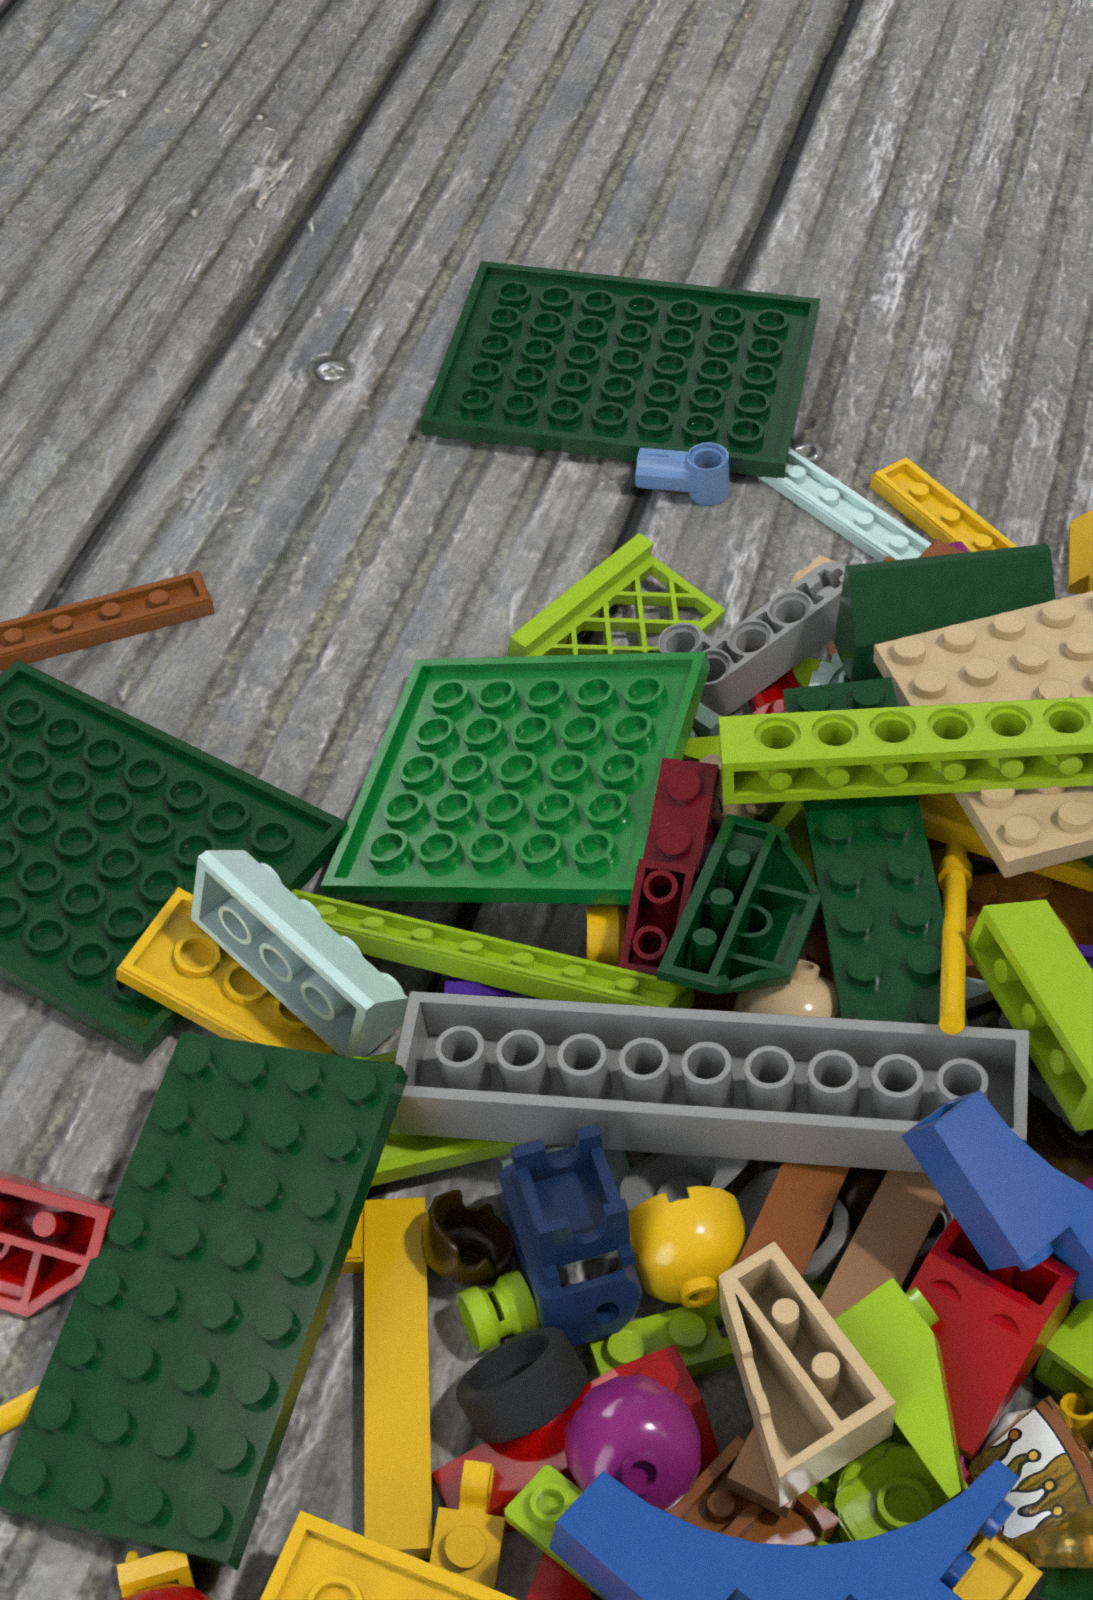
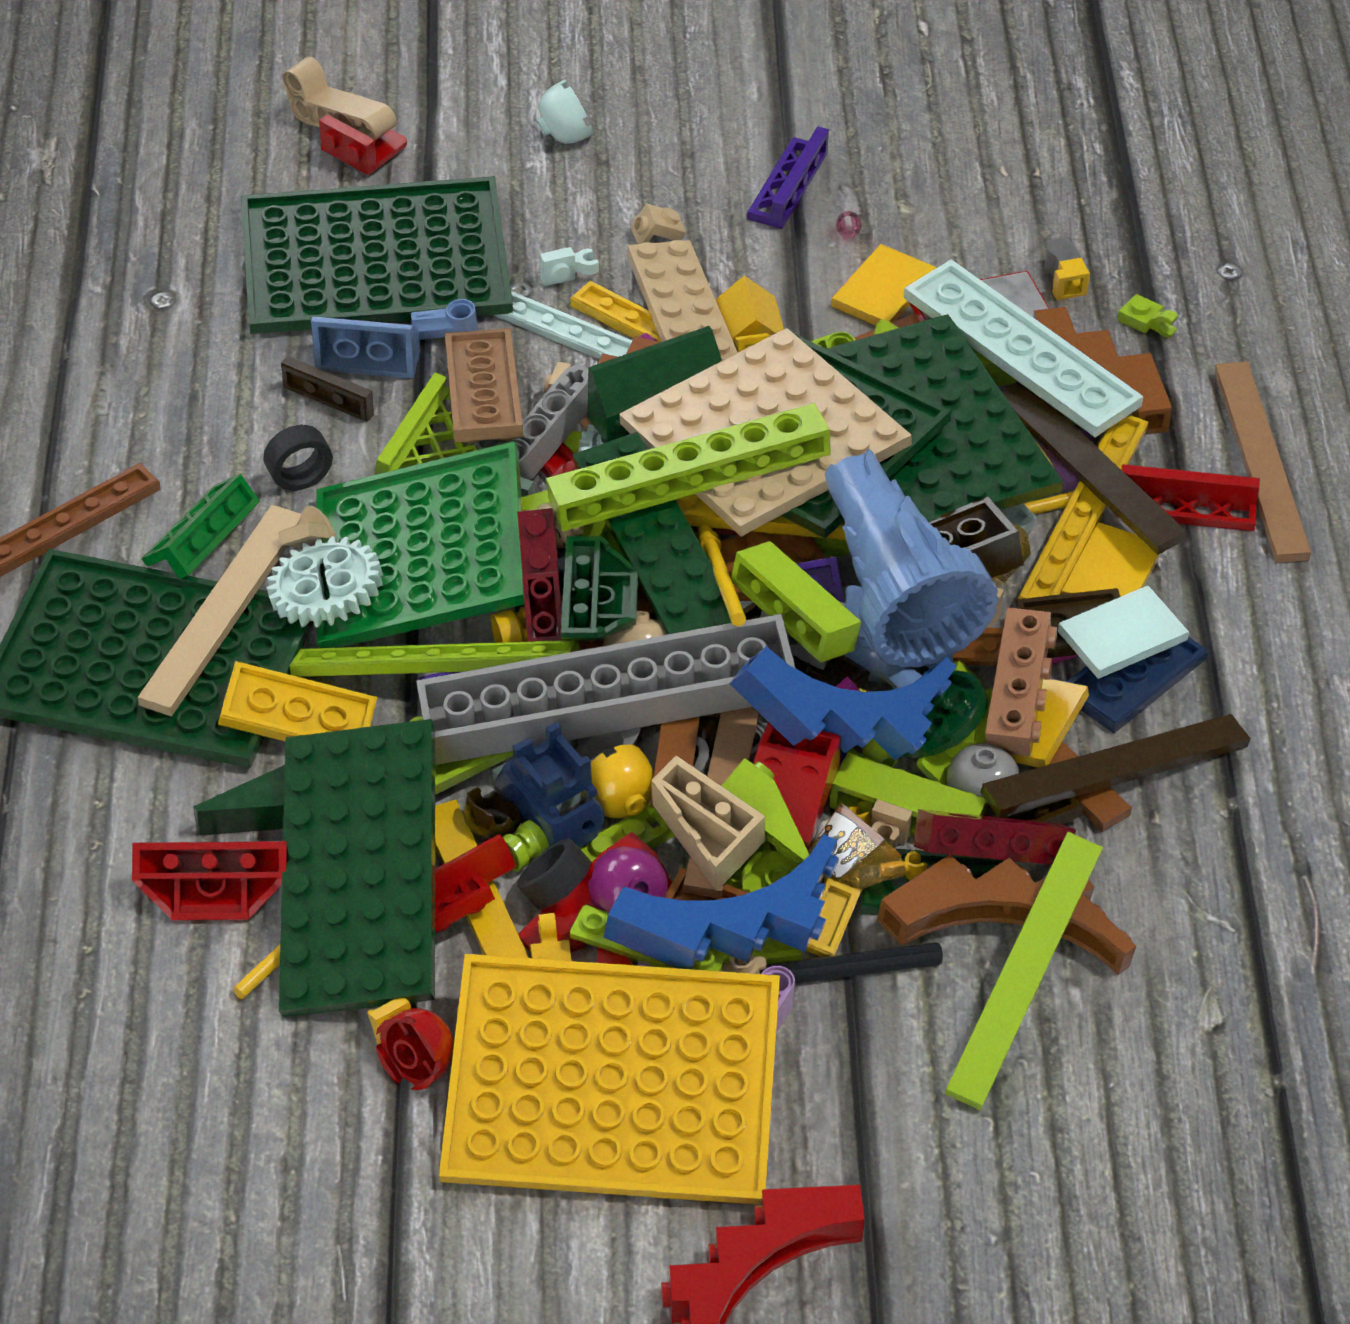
camera: 20 degrees left, 0 degrees up
light aqua slope [191,850,408,1057] -> none
none -> tan tile [138,505,302,717]
none -> green fence [141,474,260,579]
none -> dark green slope [193,765,285,835]
none -> black tyre [263,424,333,491]
none -> light aqua gear [266,536,383,627]
none -> tan tile [278,506,336,548]
none -> dark brown tile [281,356,374,422]
none -> tan beam [282,56,397,140]
none -> medium blue slope [311,317,420,379]
none -> red bracket [319,114,407,175]
none -> red bracket [435,835,516,933]
none -> medium nougat plate [445,328,524,444]
none -> light aqua cylinder [536,79,594,144]
none -> light aqua plate [540,247,599,286]
none -> tan plate [627,240,738,361]
none -> tan bracket [631,203,687,244]

